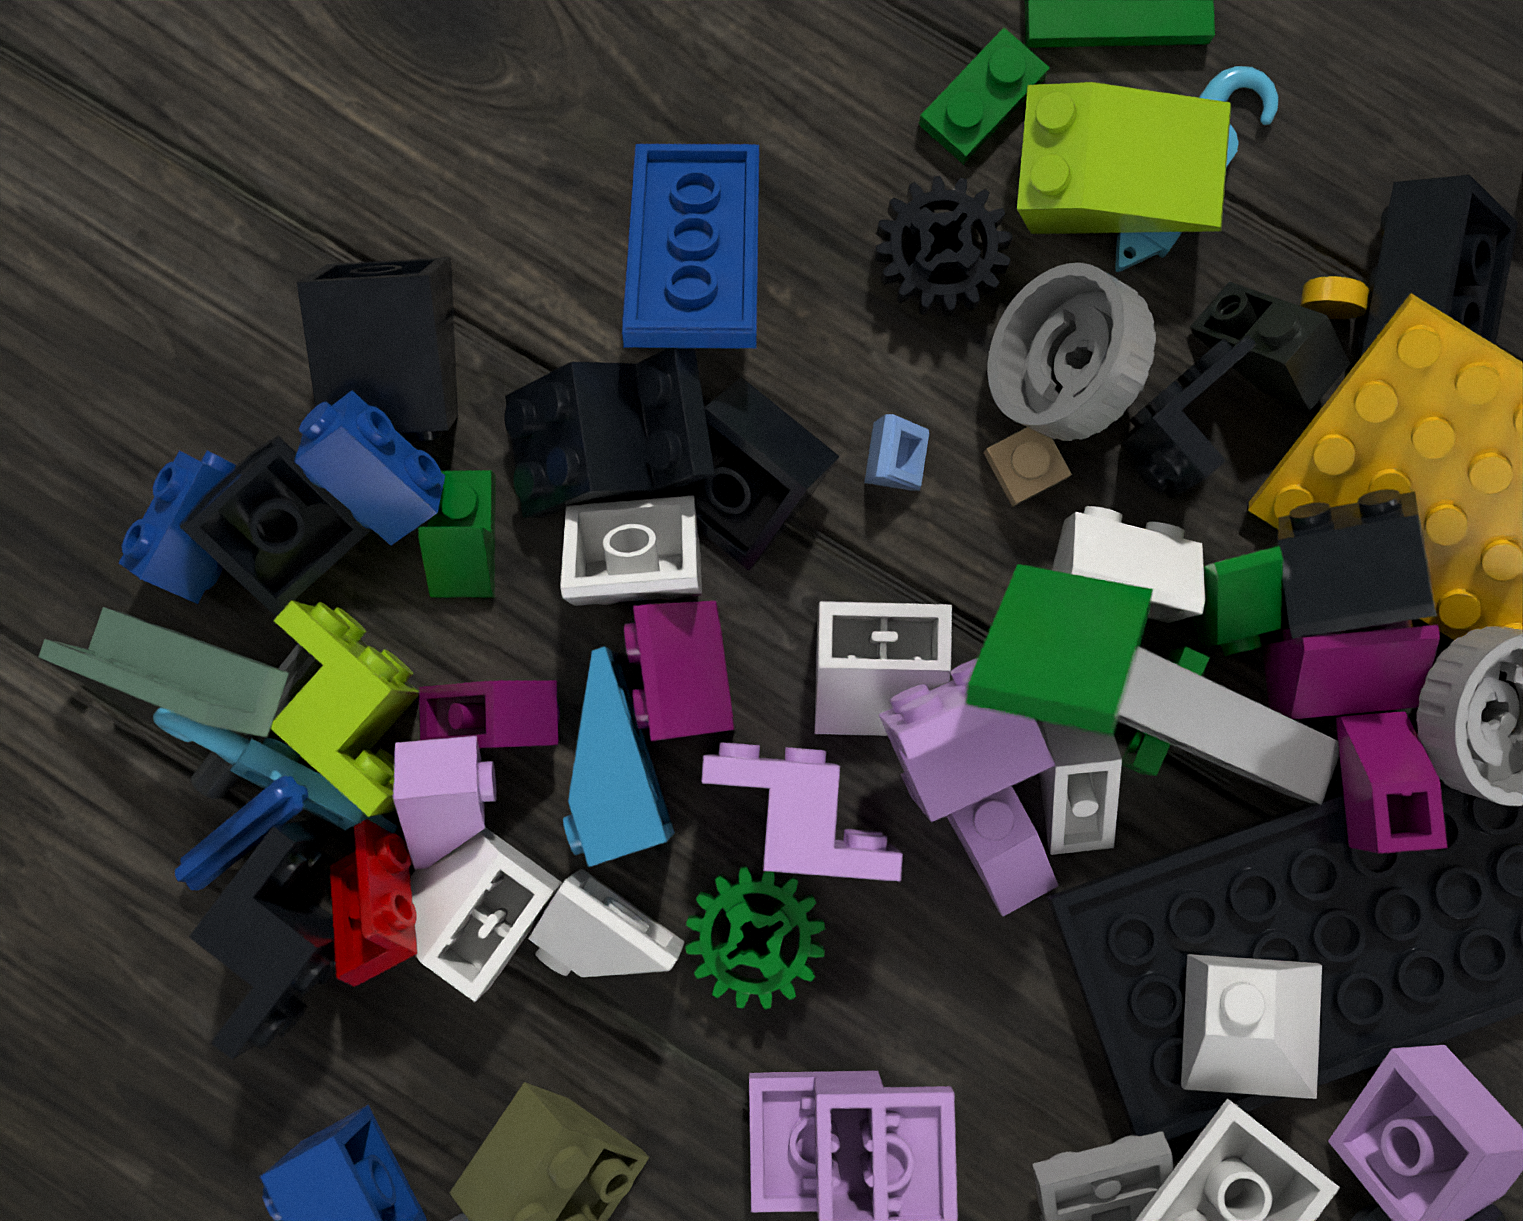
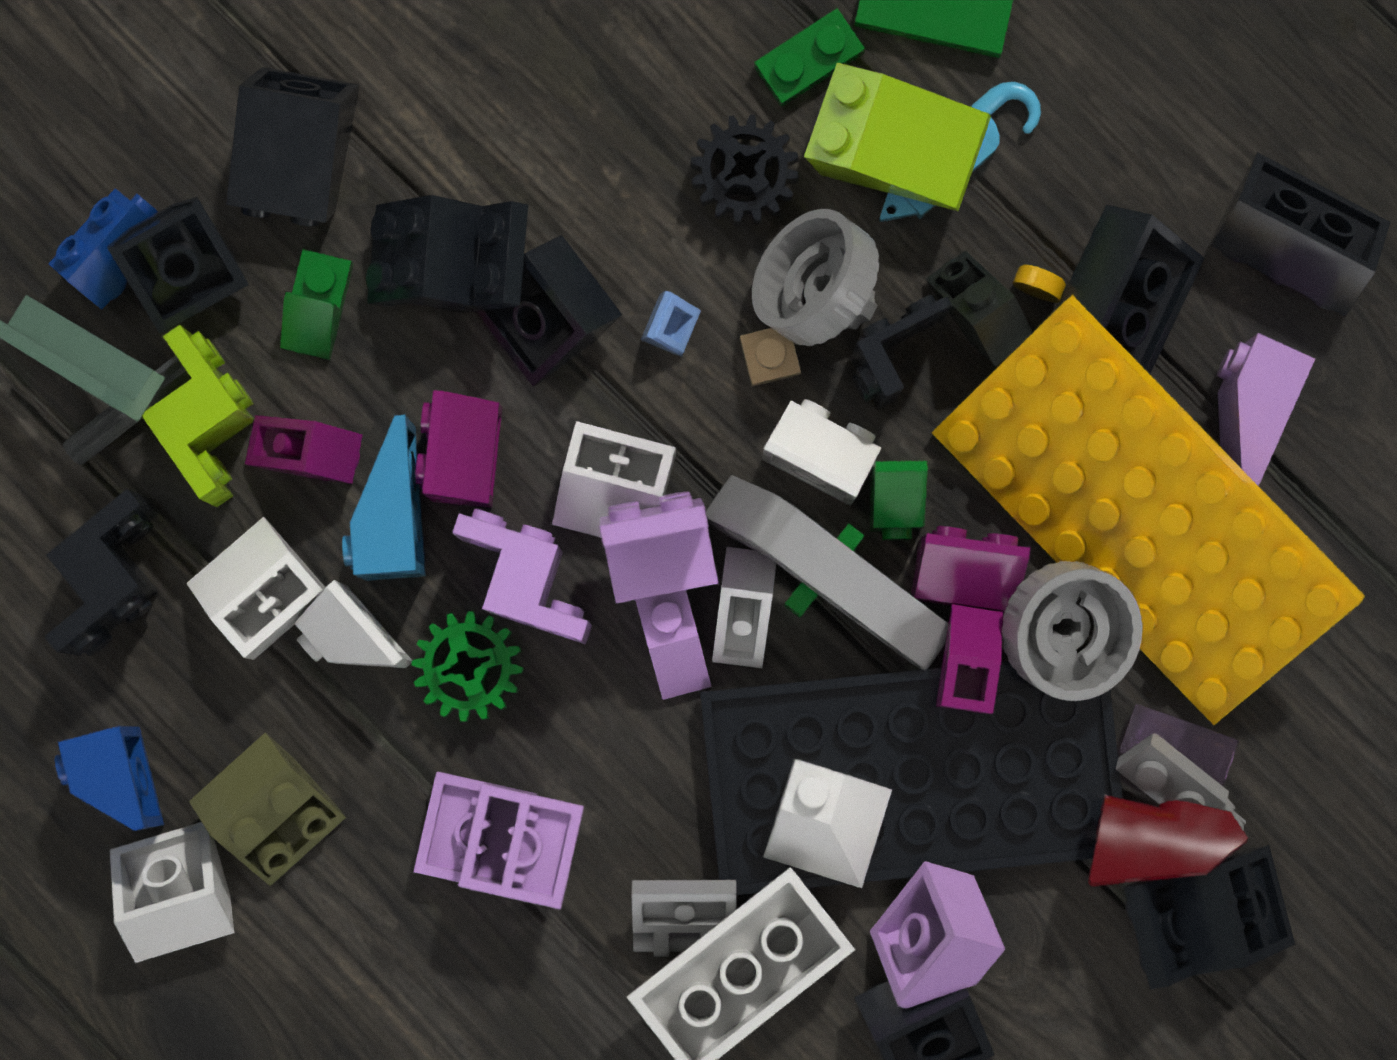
camera: 10 degrees right, 0 degrees up
medium azure plate [153,708,397,833] -> none
blue axle [175,776,309,890] -> none
blue brick [294,391,445,545] -> none
red bracket [330,819,418,987] -> none
lavender slope [393,736,496,869] -> none
white slope [561,496,702,606] -> none
blue tile [622,144,759,348] -> none
green tile [966,564,1153,736] -> none
black slope [1277,489,1436,639] -> none

